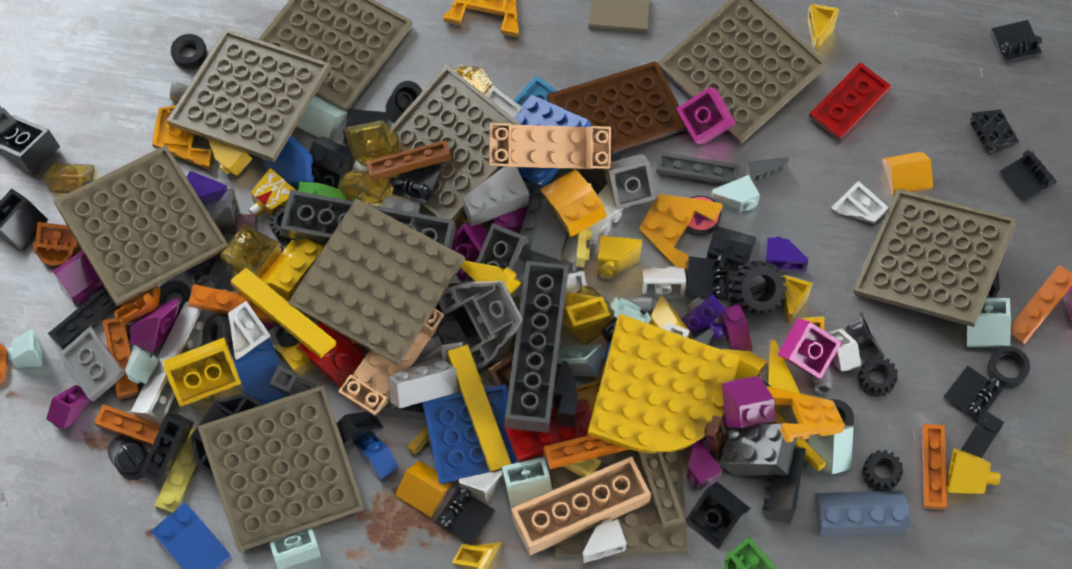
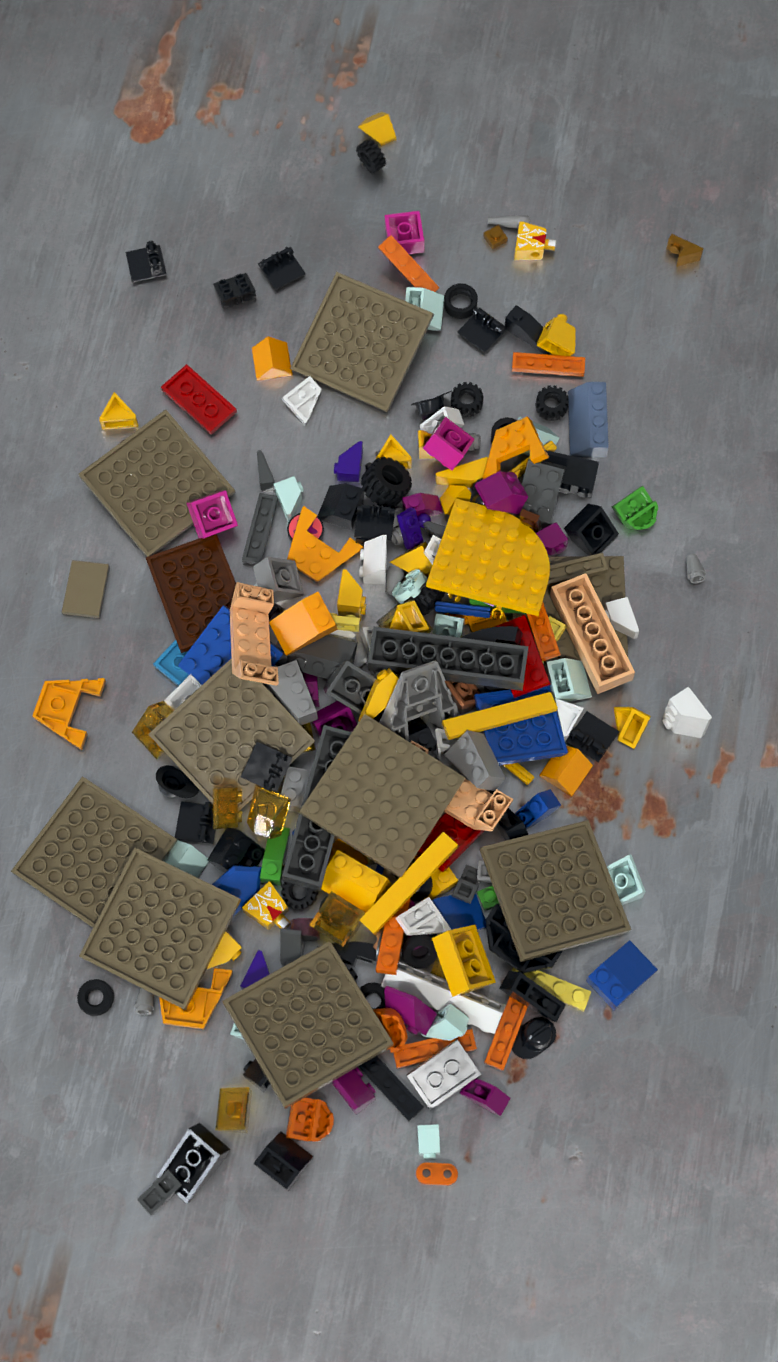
camera: 85 degrees left, 5 degrees up
dark orange plate [366,140,452,181] -> none

